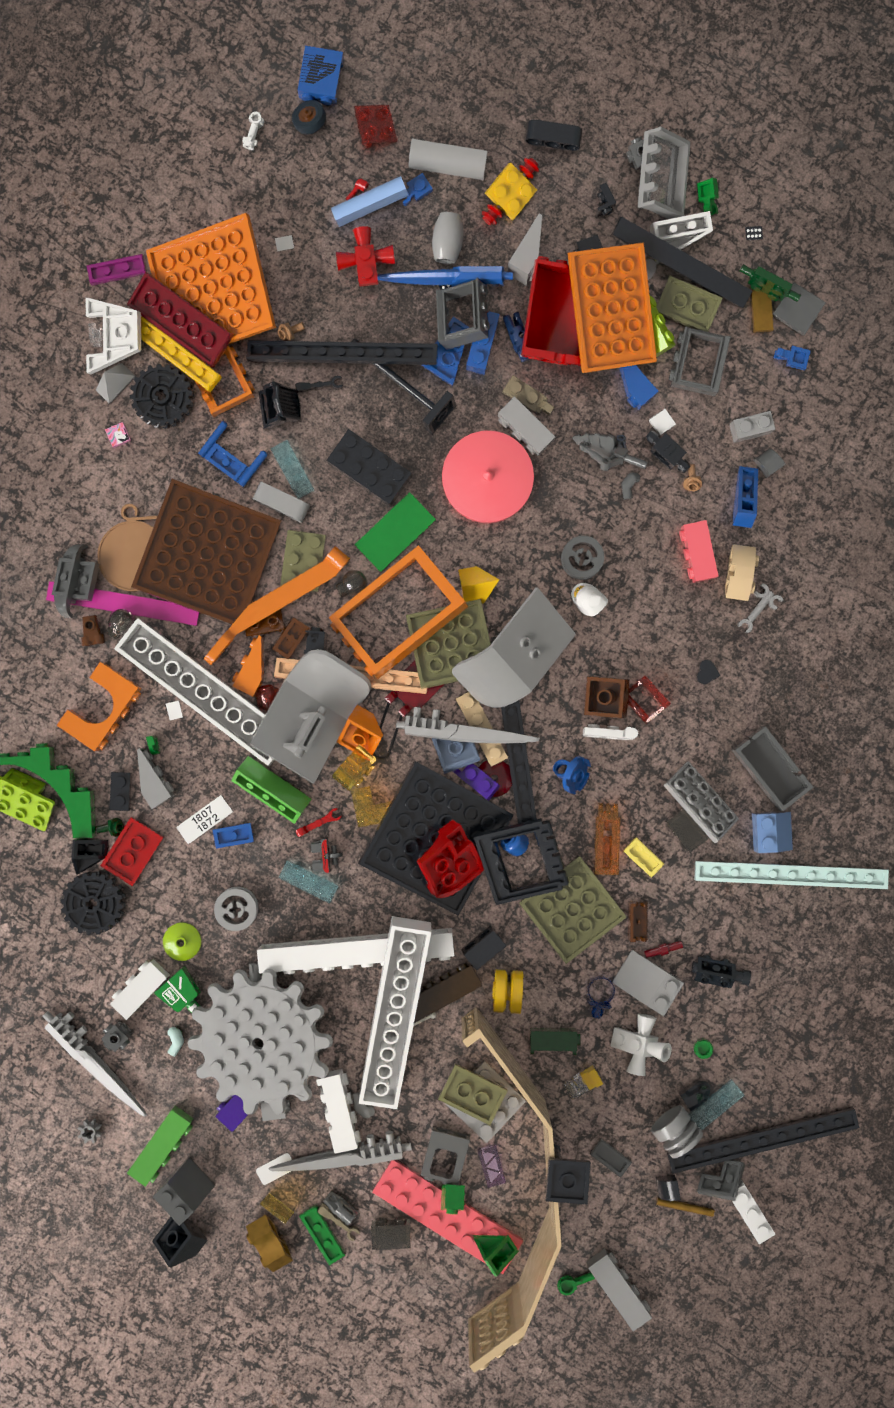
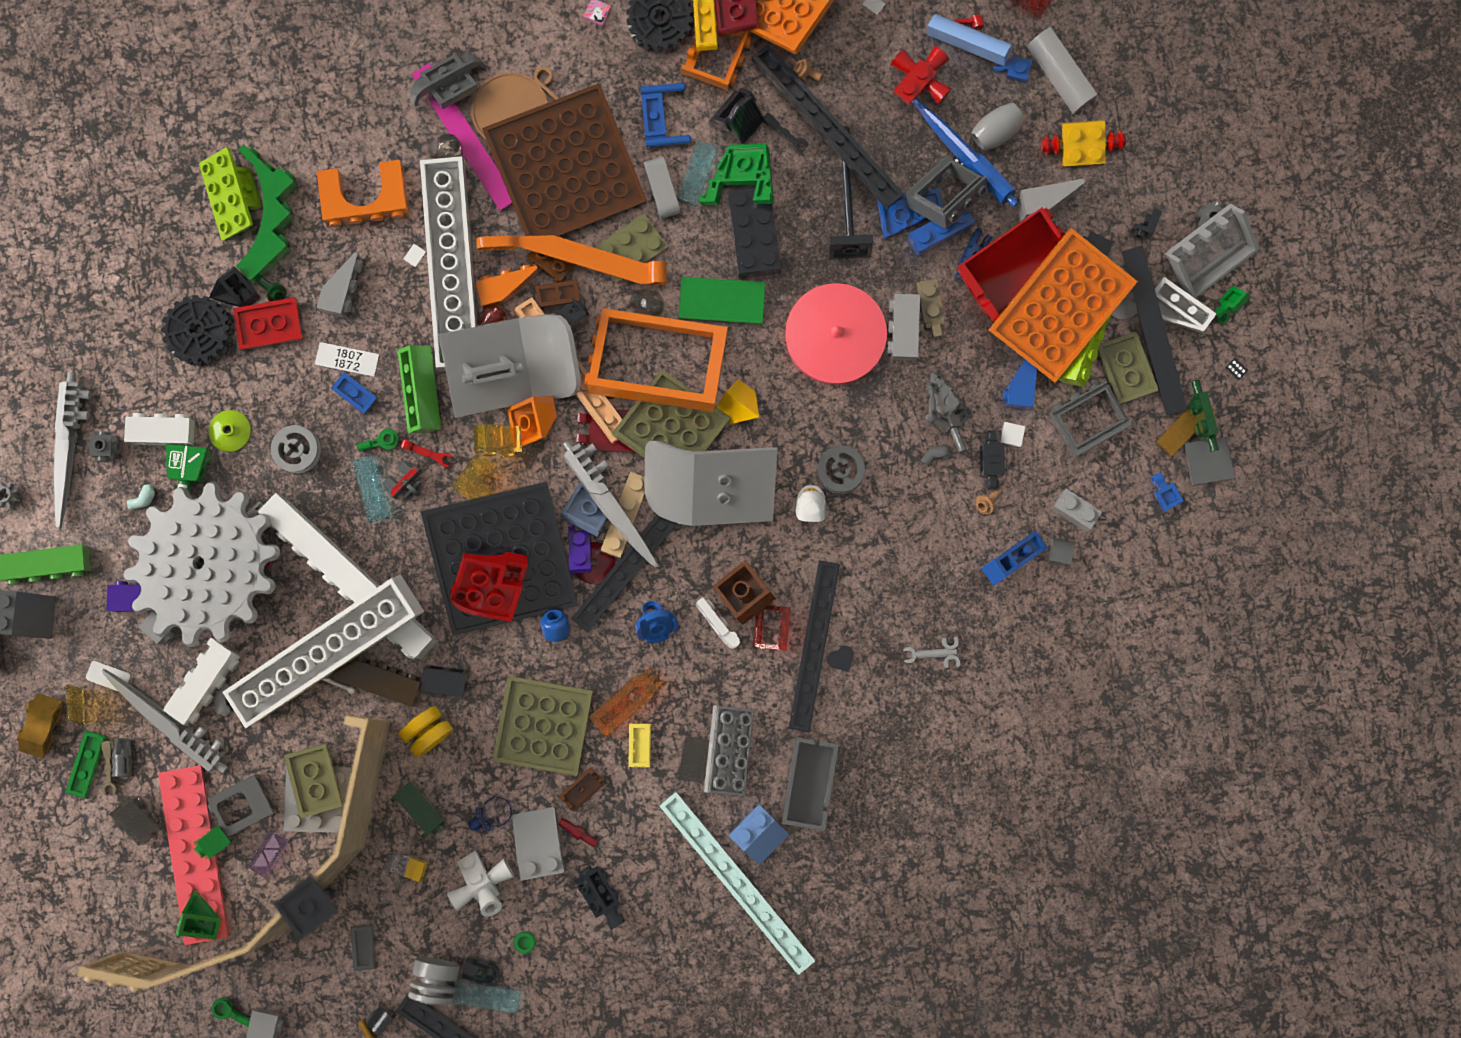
camera: 45 degrees right, 5 degrees down
reddish brown plate [81,615,105,646] -> none
black plate [109,772,132,811] -> none
green tile [146,735,160,755] -> none
black piece [373,697,405,760] -> none
black hinge [474,818,569,905] -> none
black beam [525,120,583,151] -> none
coral brick [679,520,719,583] -> none
tan brick [725,544,759,601] -> none
none -> green plate [357,429,399,452]
none -> green wing [699,143,774,206]
none -> black tile [788,560,840,733]

